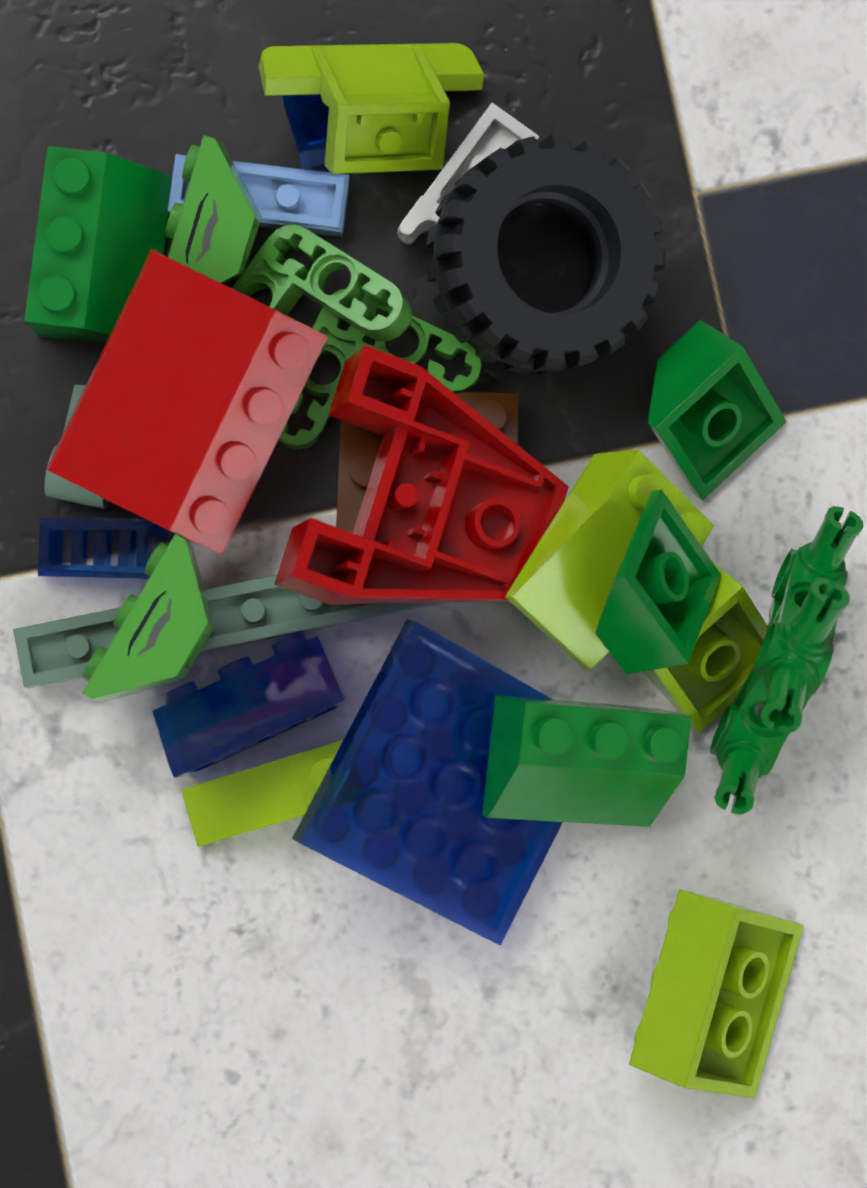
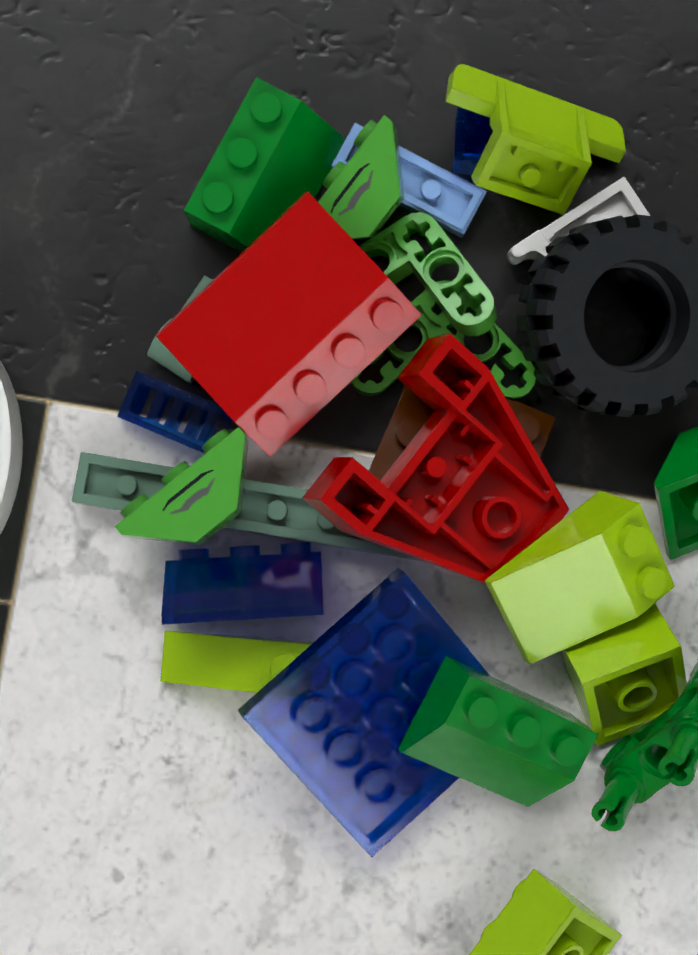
camera: 25 degrees right, 0 degrees up
green slope [595,489,721,674] -> none

